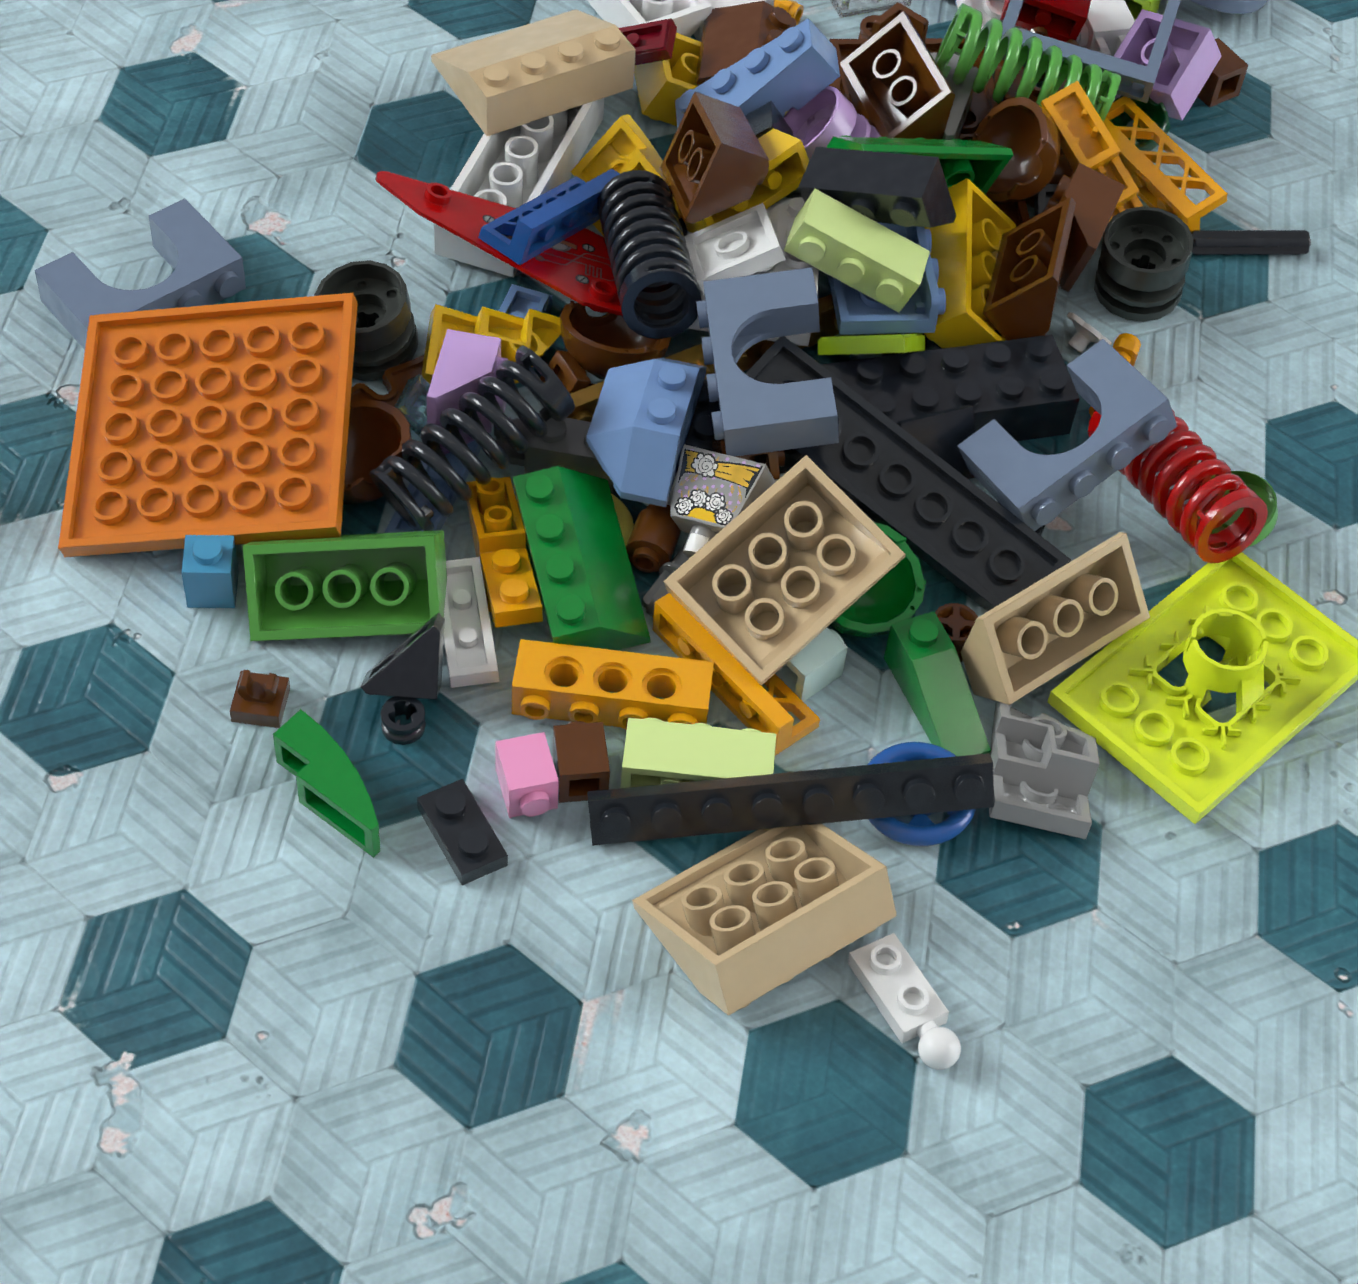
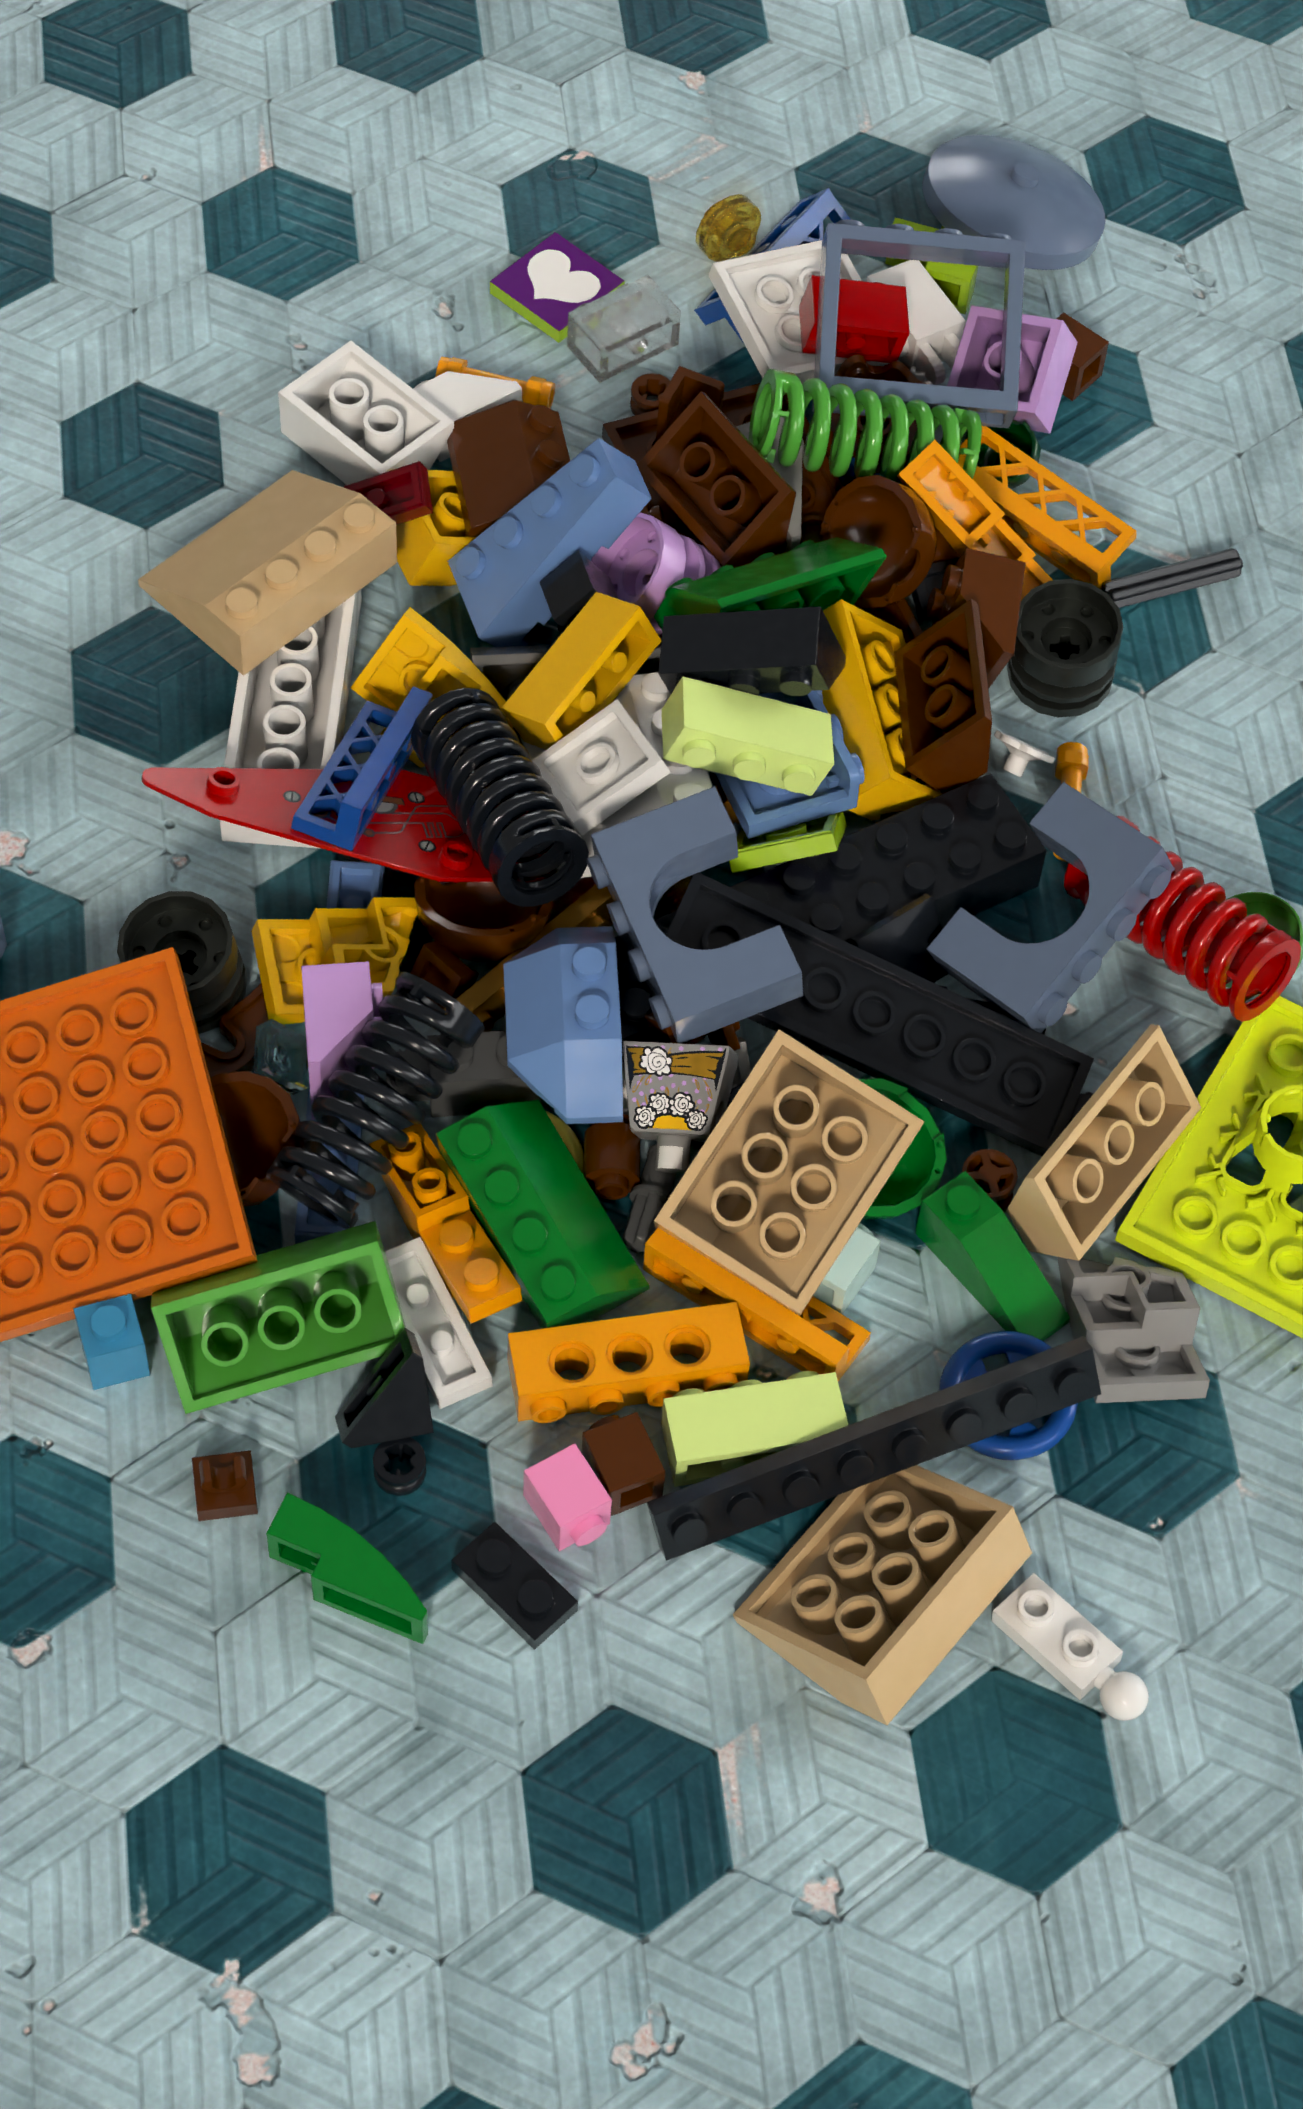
camera: 15 degrees left, 5 degrees up
reddish brown slope [660,92,769,224] -> none

